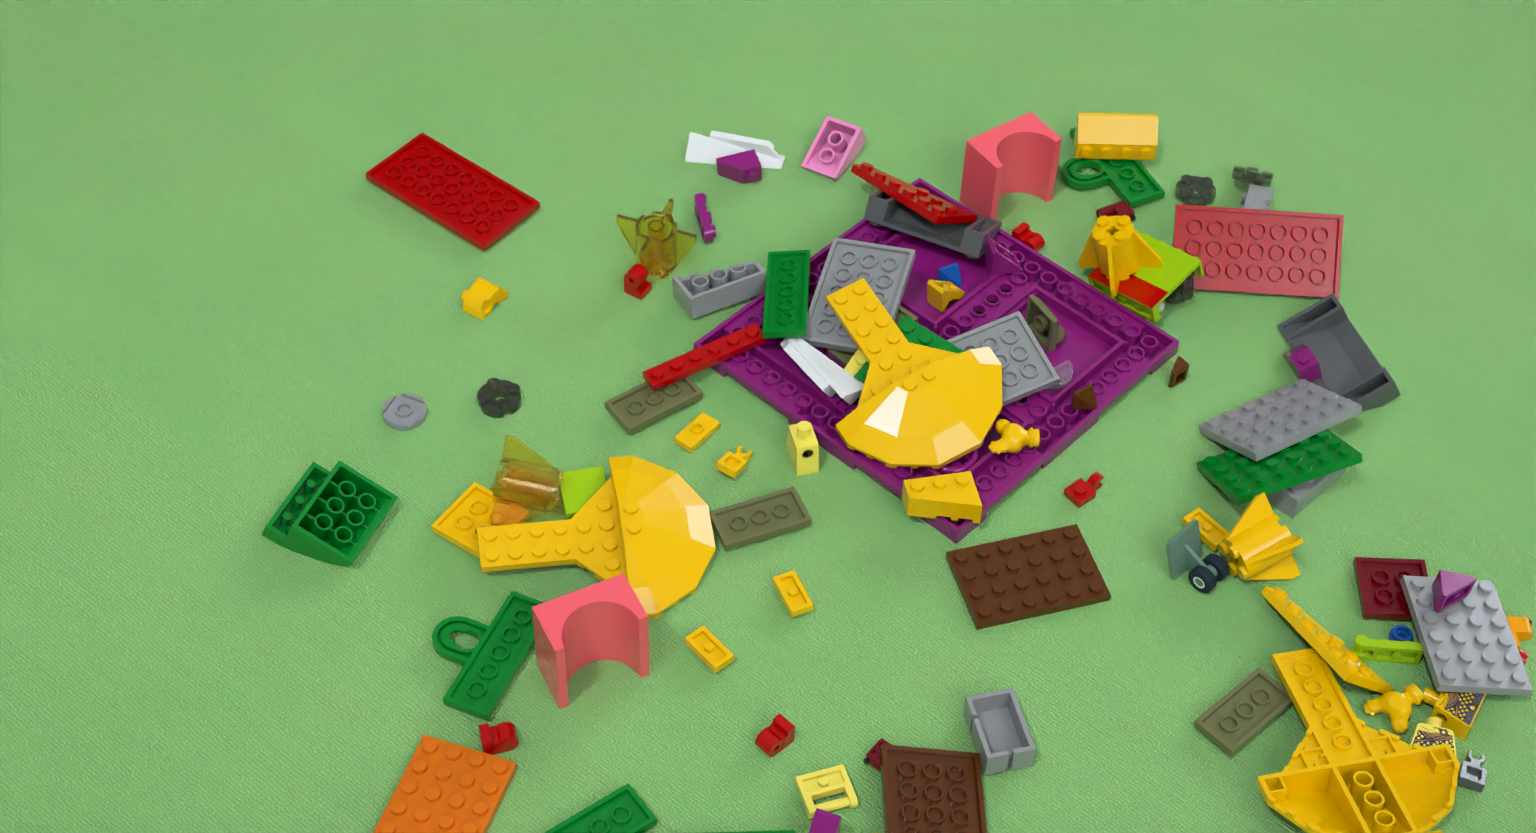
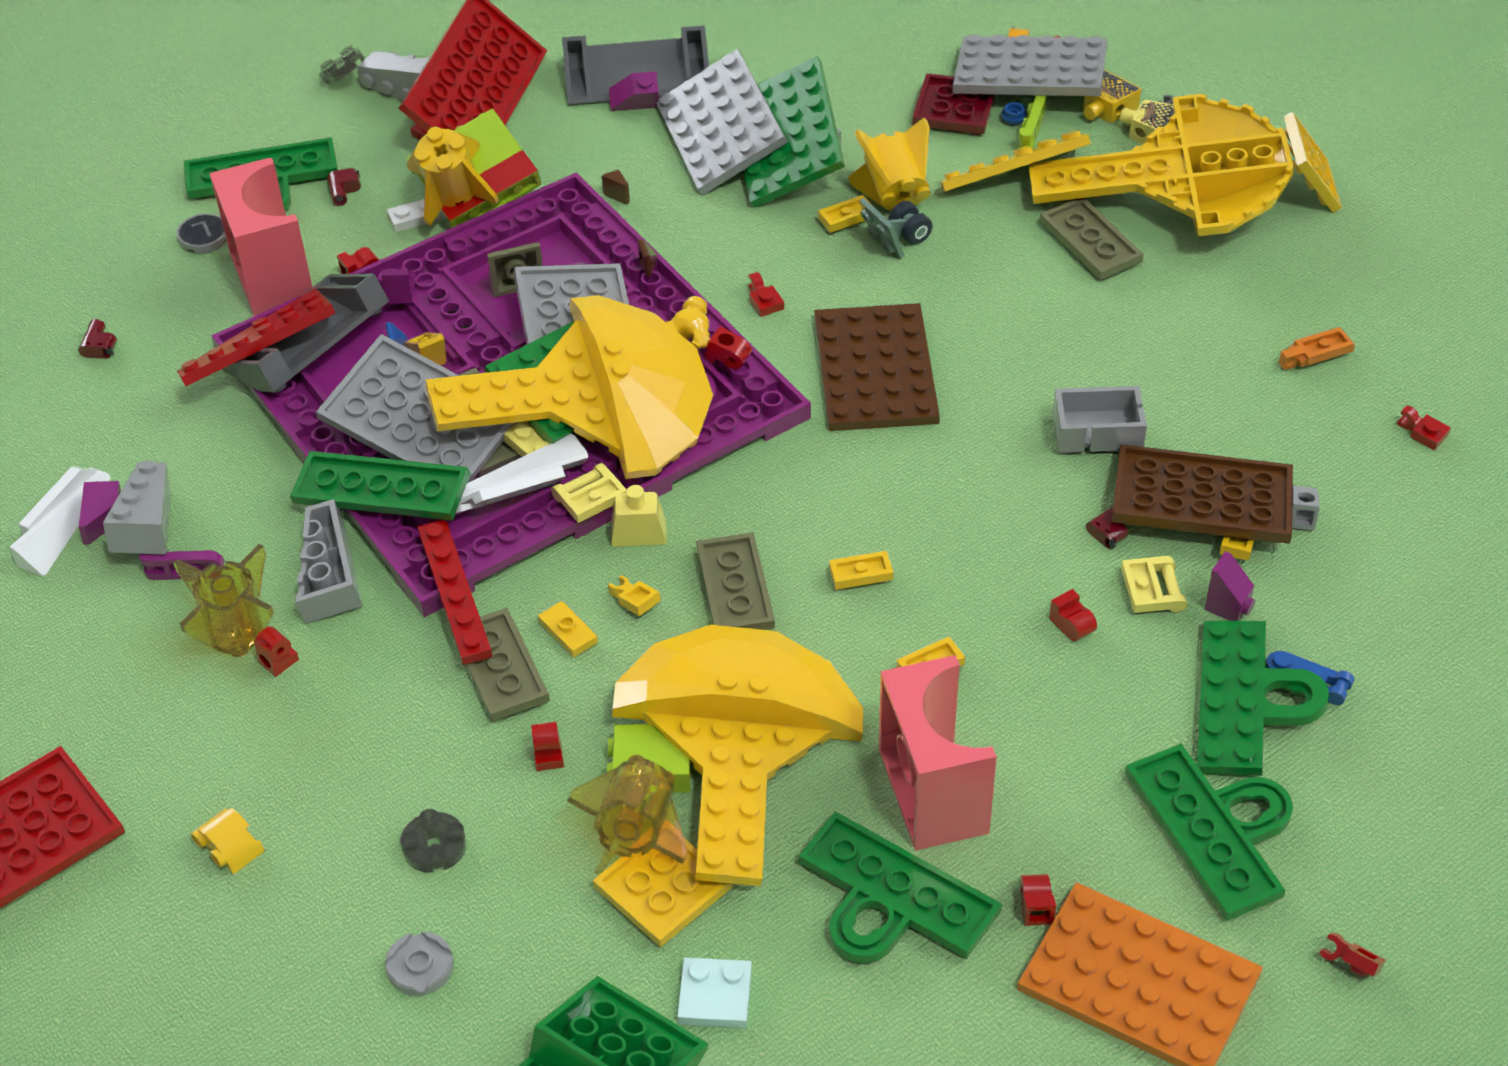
camera: 75 degrees left, 0 degrees up
bright pink slope [801,116,867,180] -> none
yellow wedge [902,471,982,524] -> none
yellow slope [1073,112,1158,160] -> none
clear smoke plate [1175,174,1216,206] -> none
yellow animal [1363,683,1425,734] -> none
magenta slope [1432,569,1477,612] -> none
none -> dark red piece [78,319,117,359]
none -> light grey wedge [103,460,171,554]
none -> red leg [531,721,565,771]
none -> light yellow plate [551,463,626,523]
none -> light aqua plate [678,958,752,1028]
none -> red leg [705,326,752,370]

